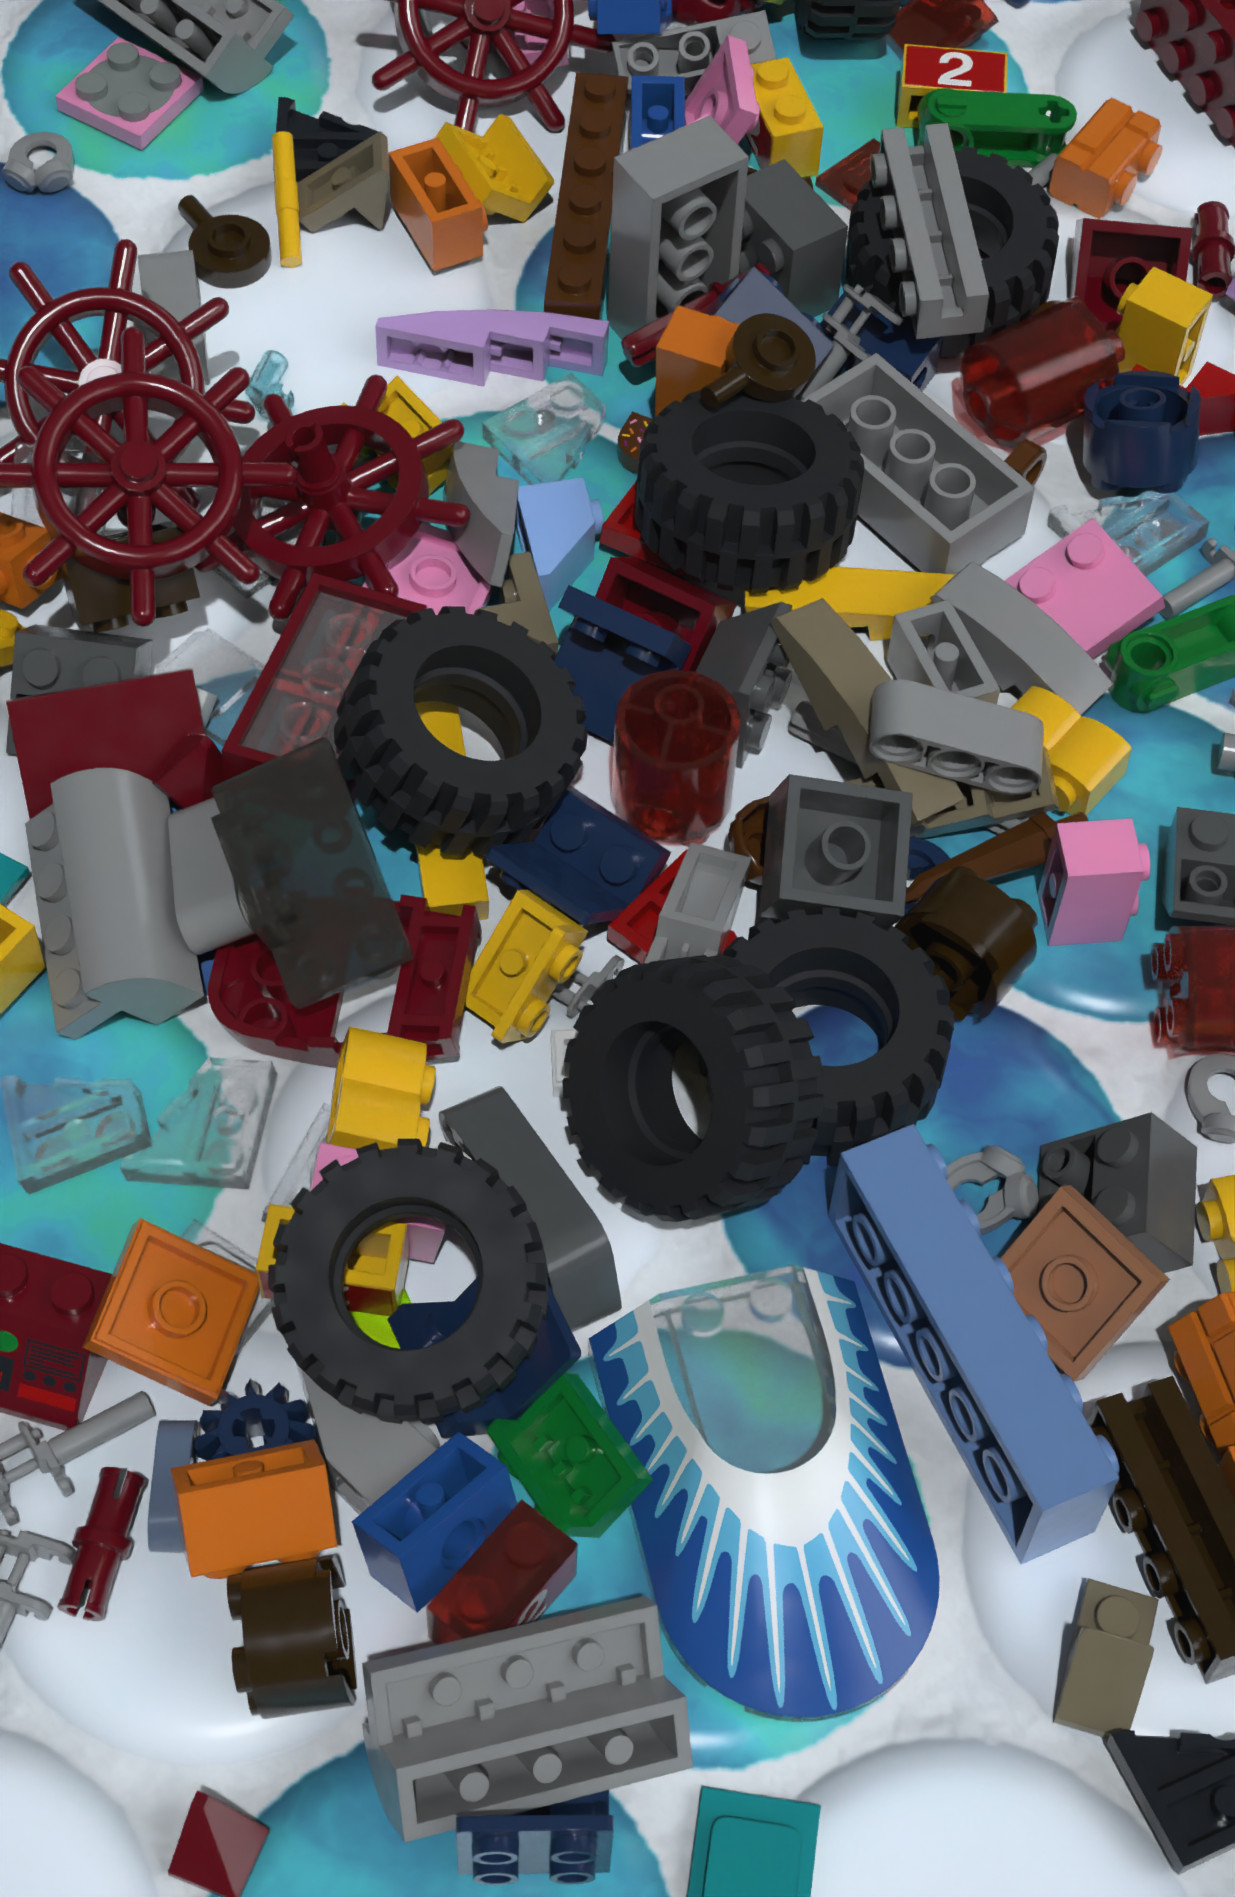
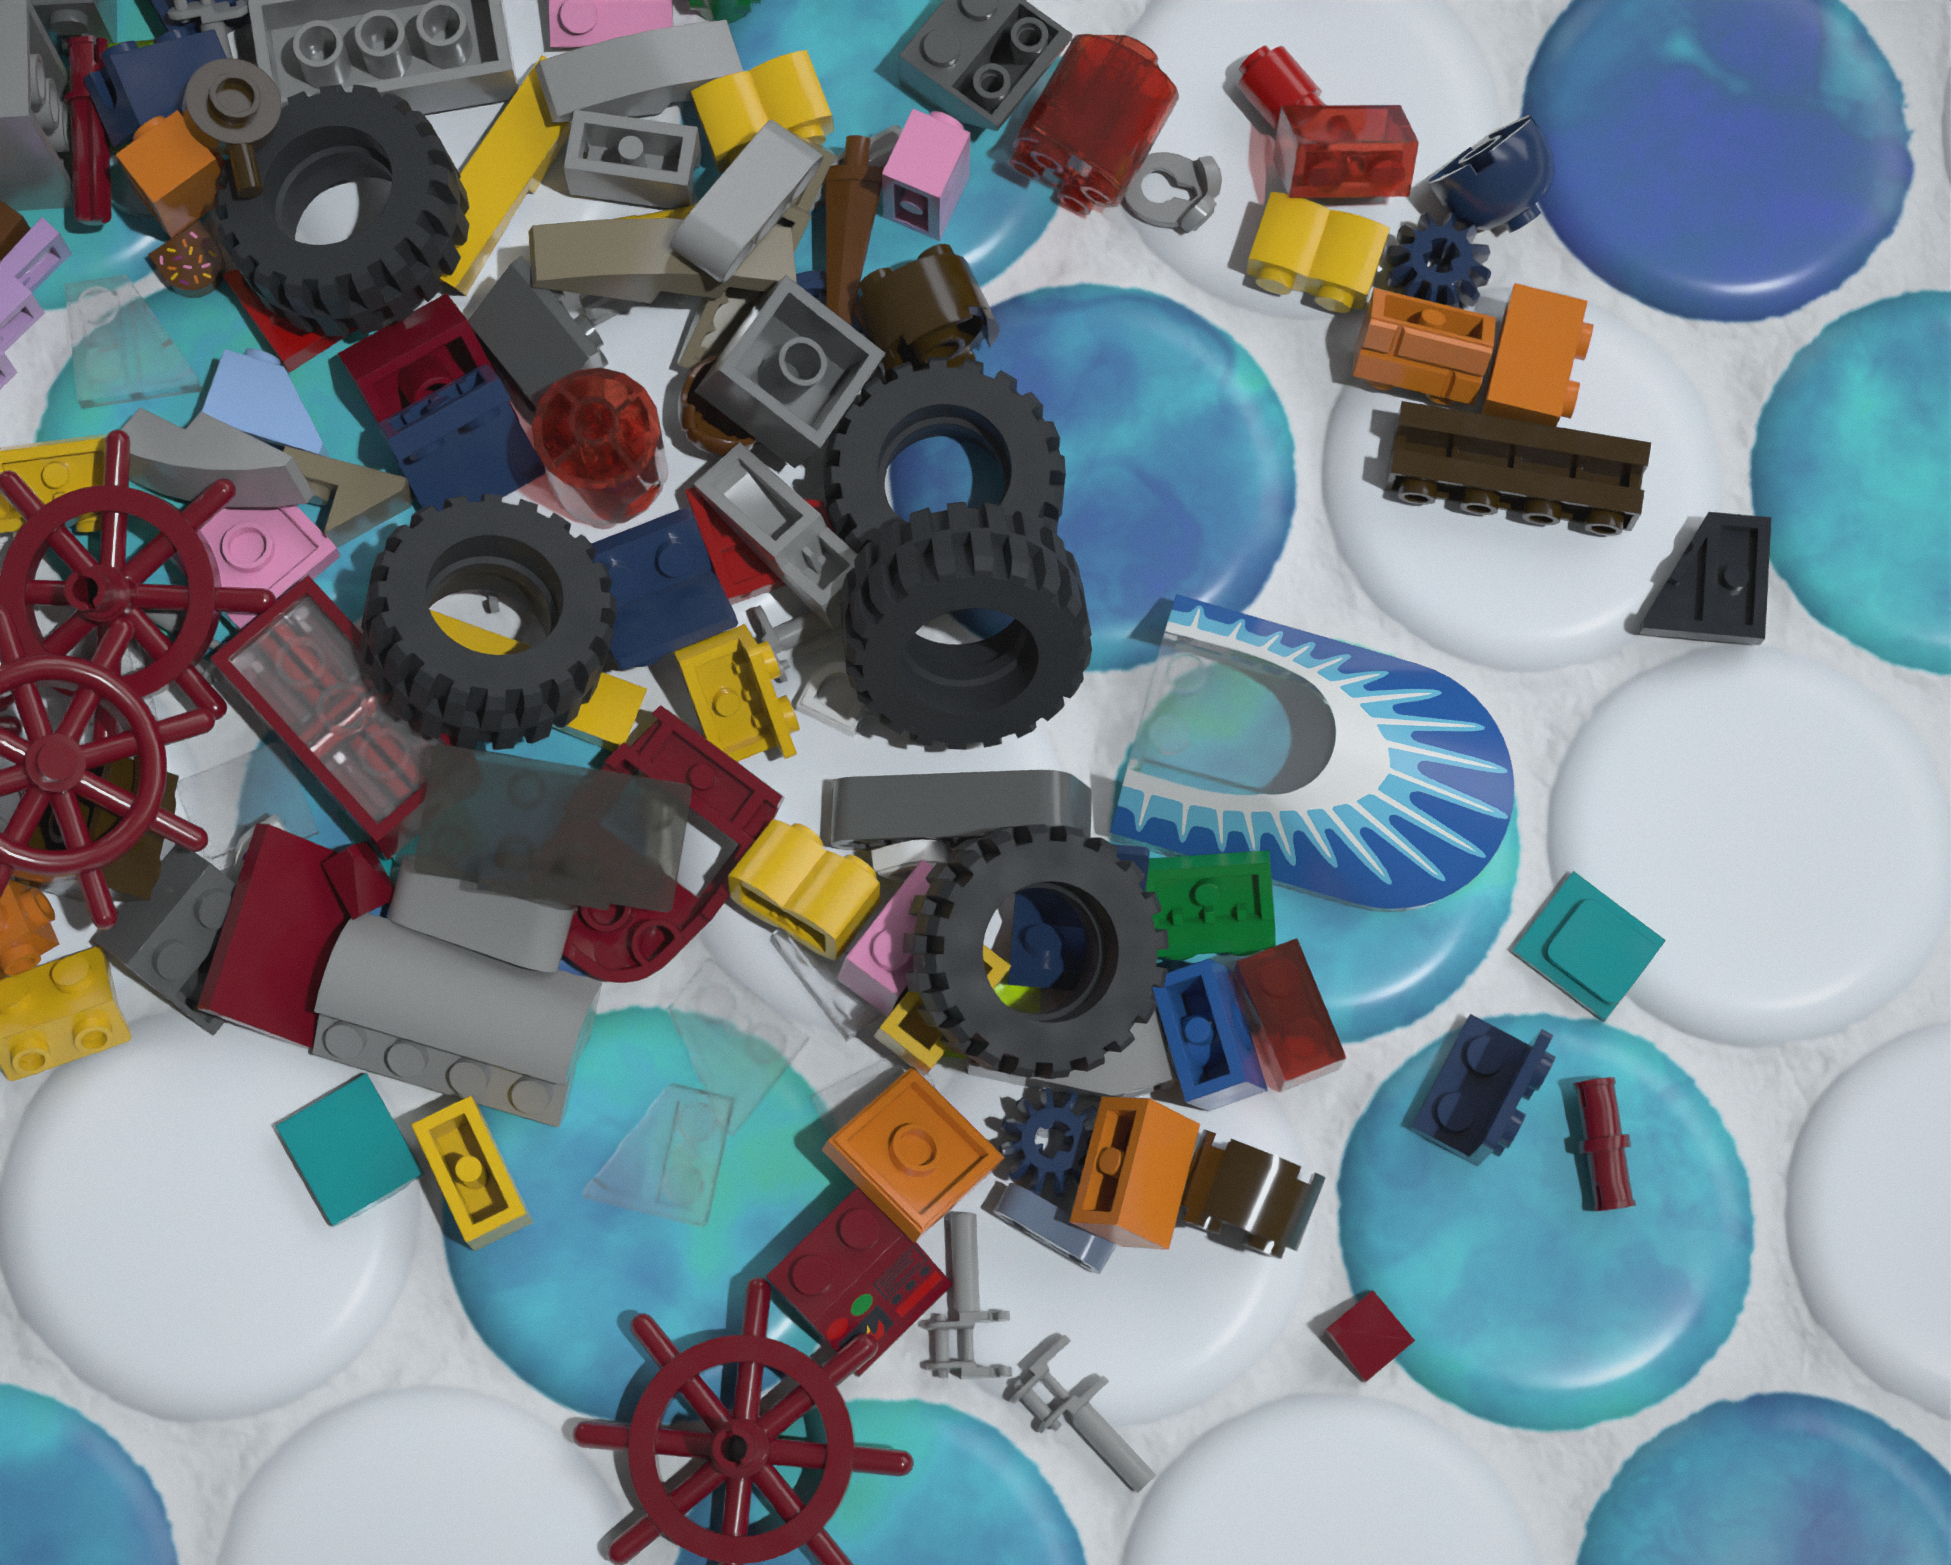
camera: 60 degrees left, 20 degrees up
dark red pin [57,1467,145,1621] -> none
light grey brick [362,1596,693,1843] -> none
medium blue brick [828,1124,1120,1565] -> none
light grey piece [946,1144,1038,1235] -> none
nougat plate [1000,1185,1170,1382] -> none
dark grey slope [1037,1112,1197,1273] -> none
dark tan slope [1053,1578,1159,1739] -> none

